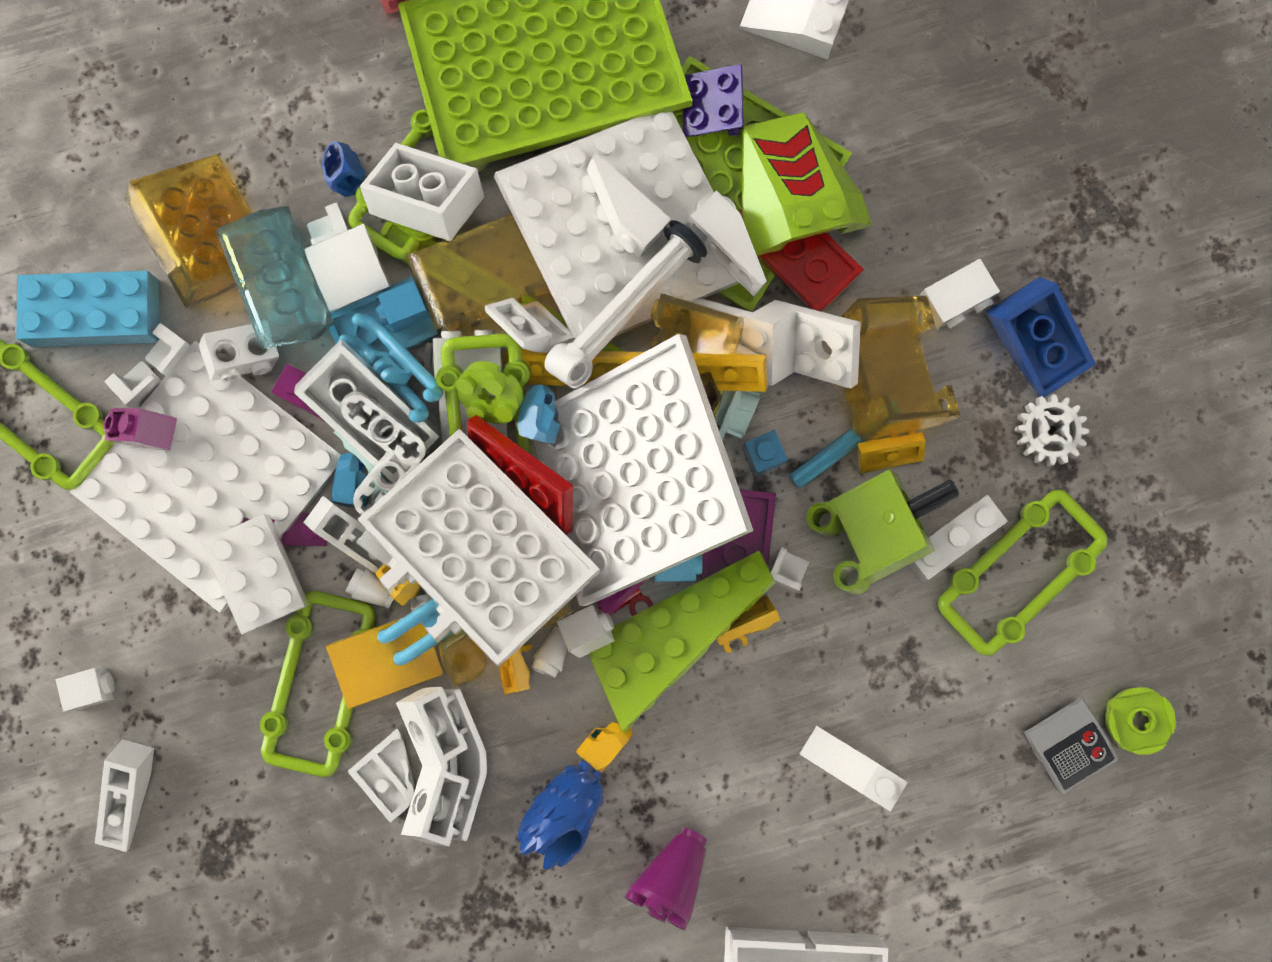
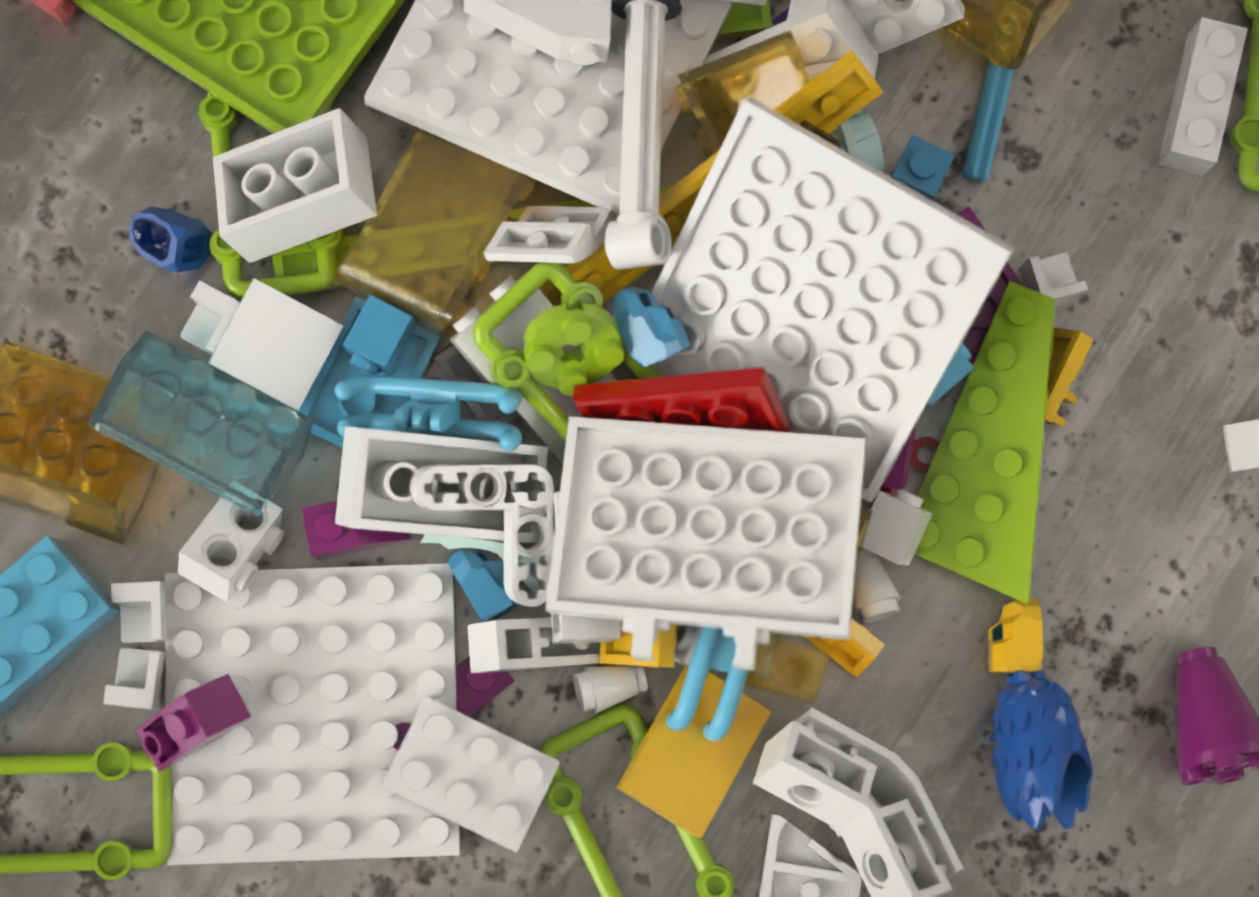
camera: 45 degrees left, 0 degrees up
lime piece [806,469,960,595] -> none
yellow plate [857,426,926,473] -> none

